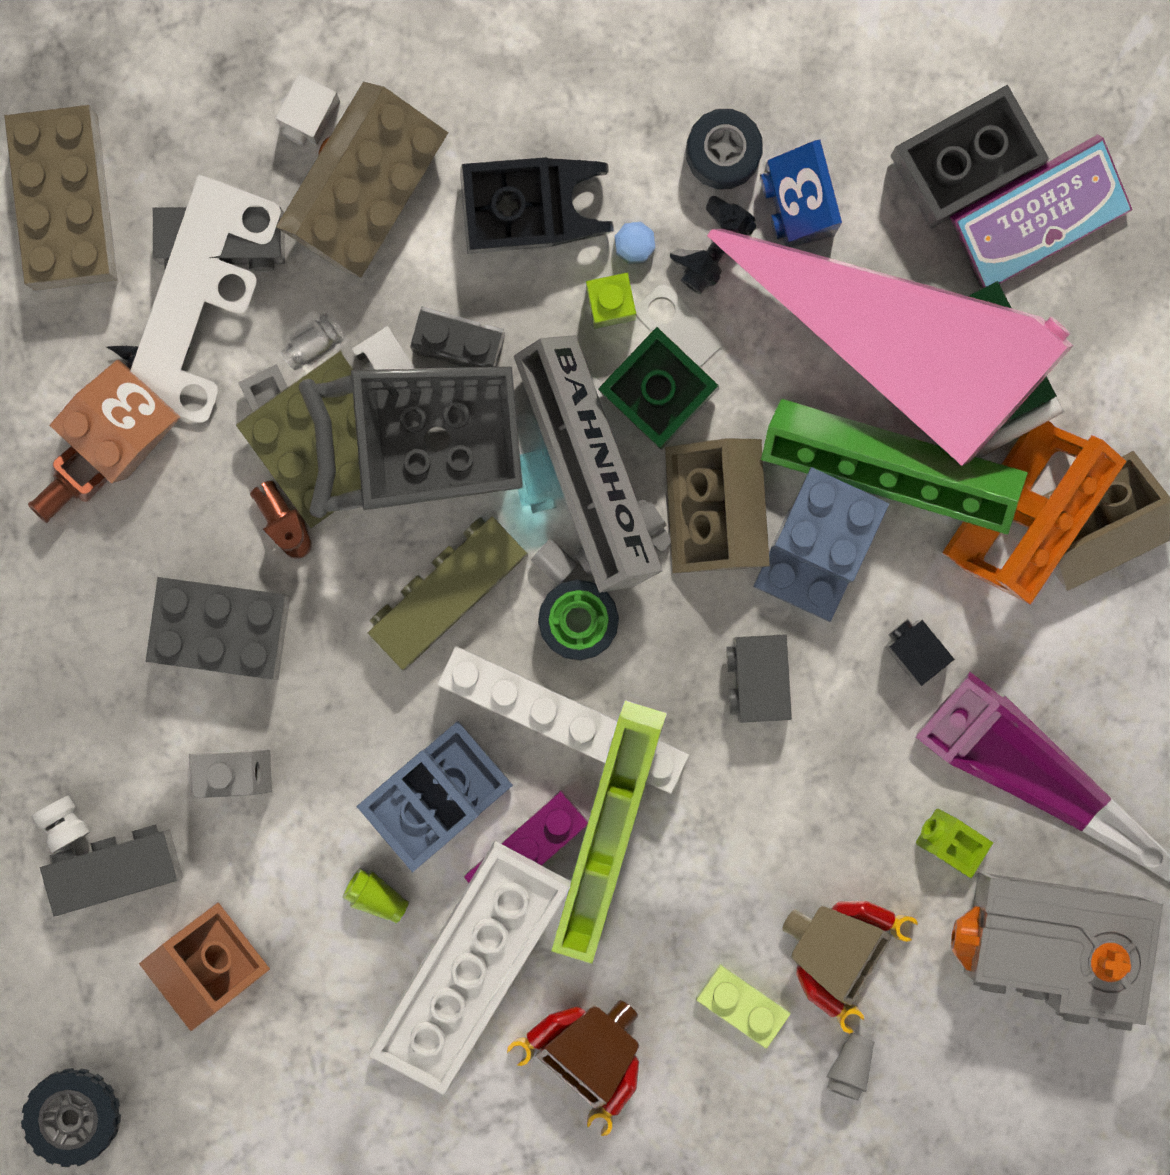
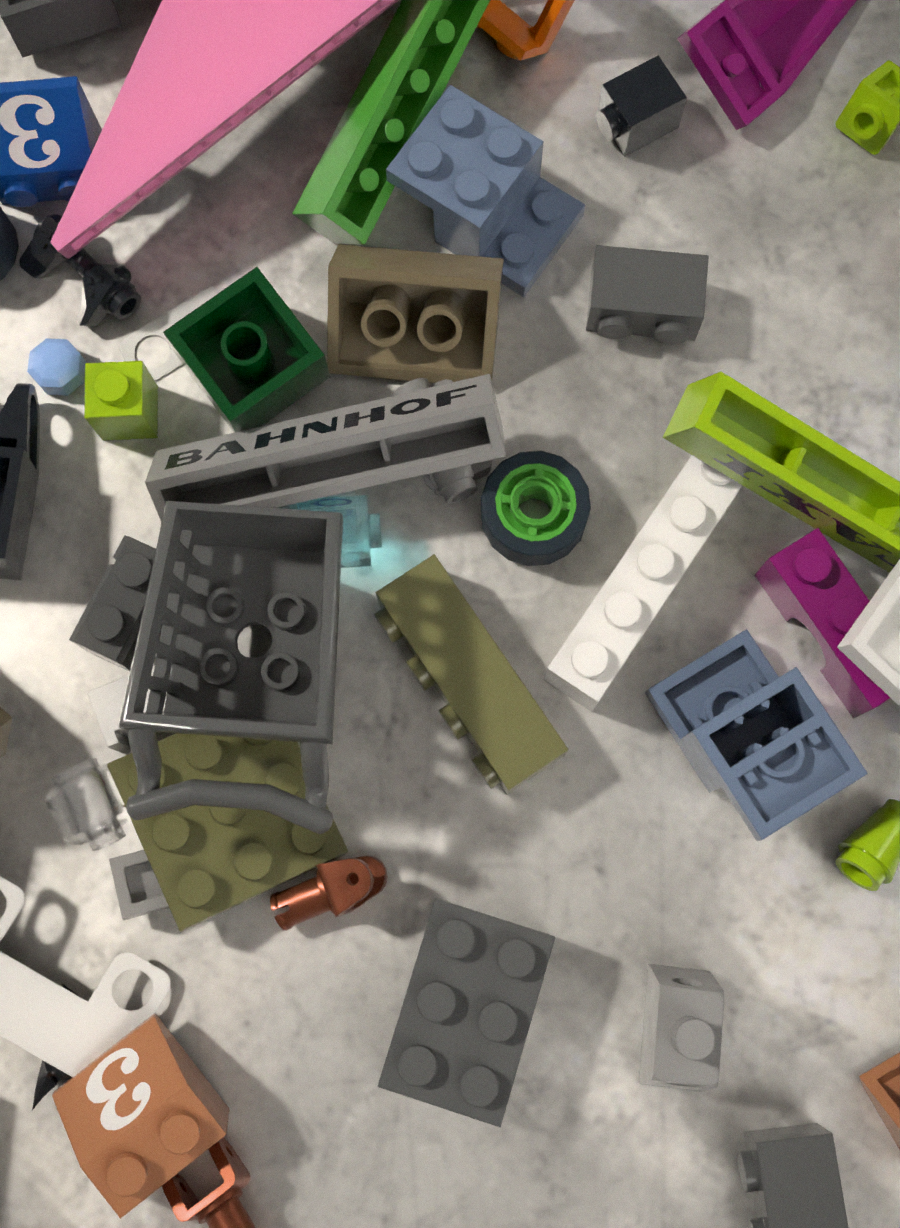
camera: 75 degrees left, 10 degrees down
light grey hinge [531,539,579,585] -> none

